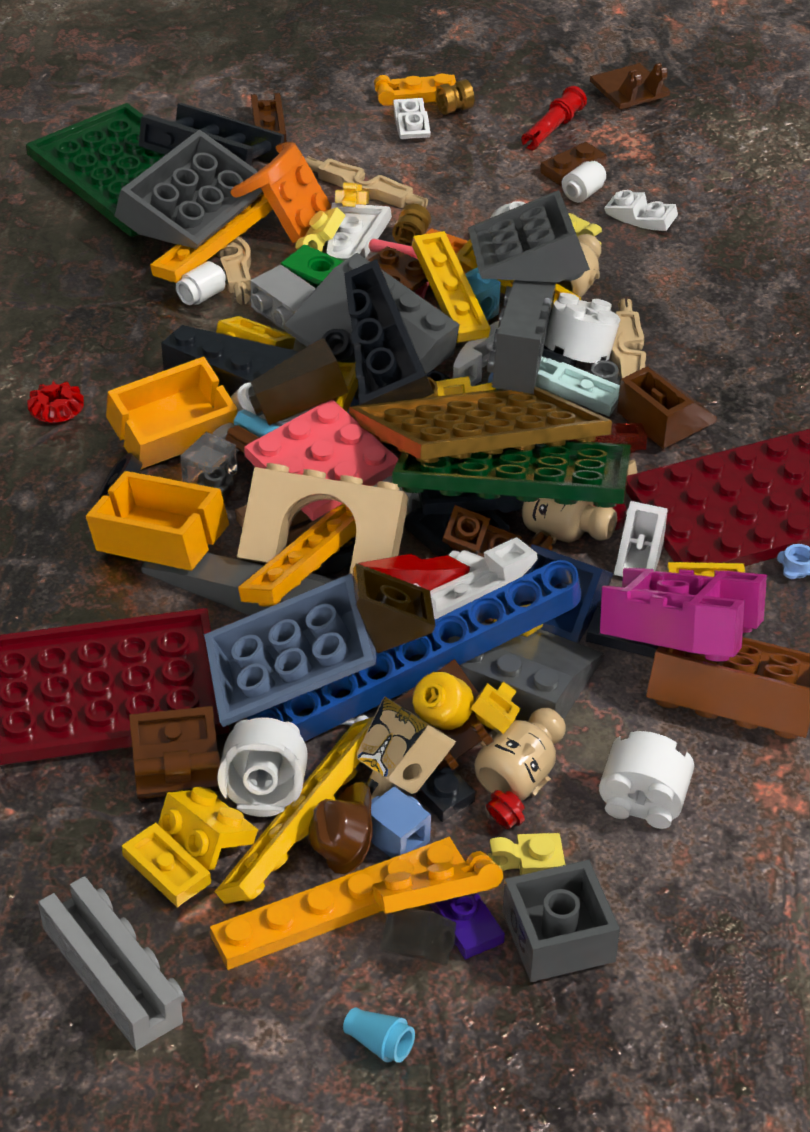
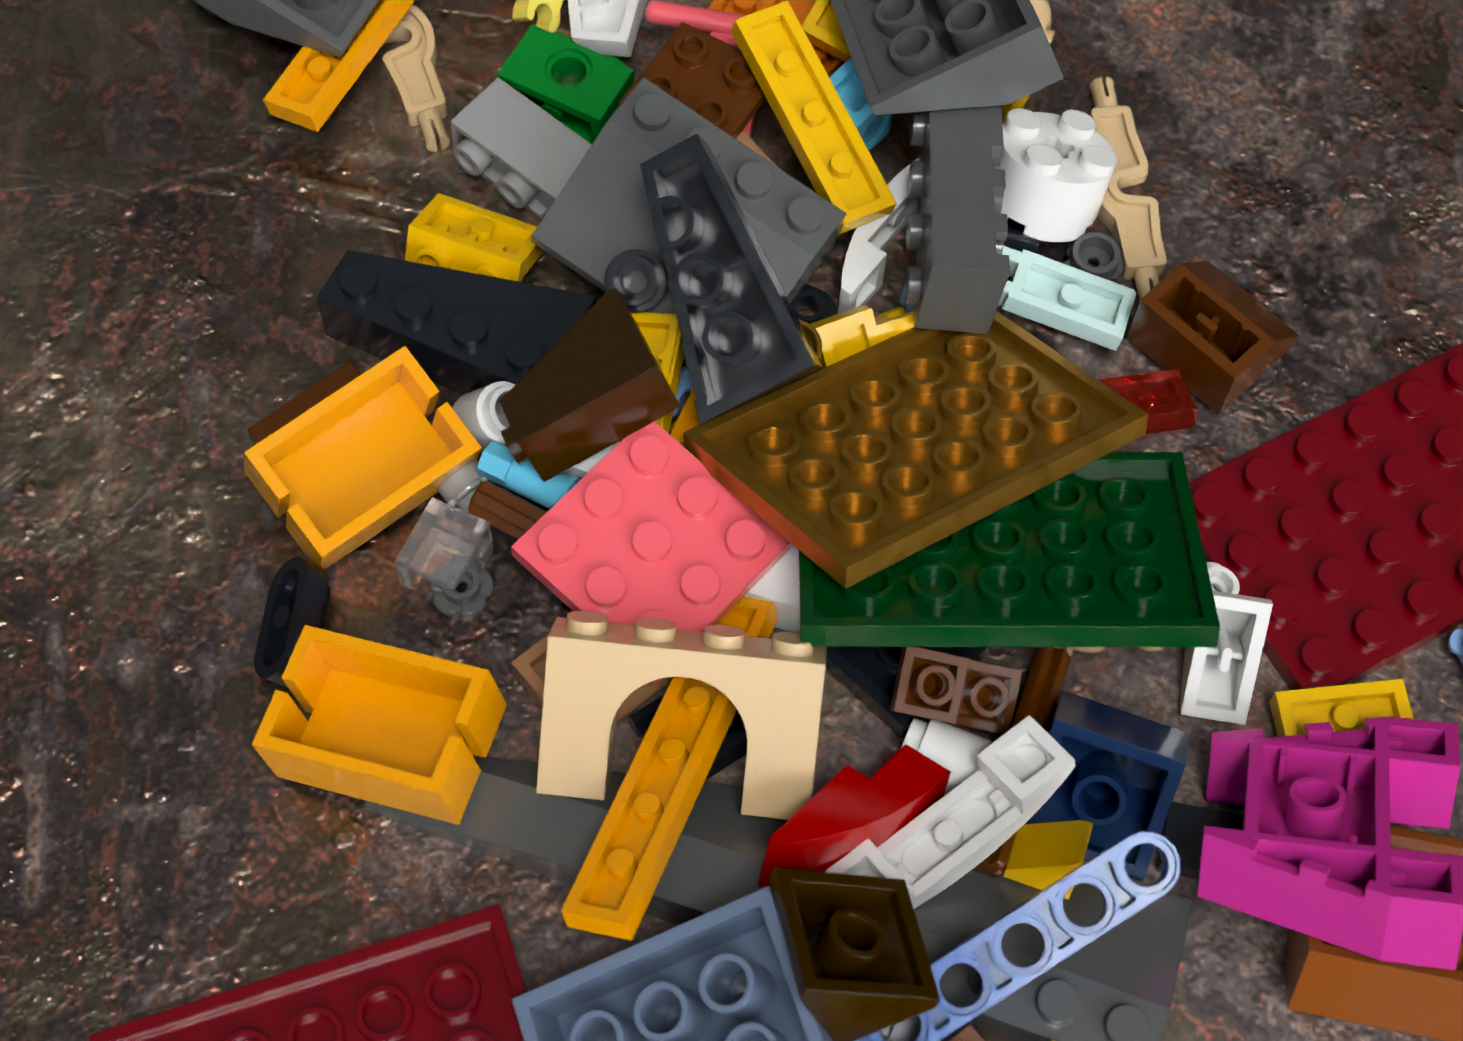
camera: 10 degrees left, 20 degrees up
red gear [27,380,84,423] -> none
white brick [176,261,226,305] -> none

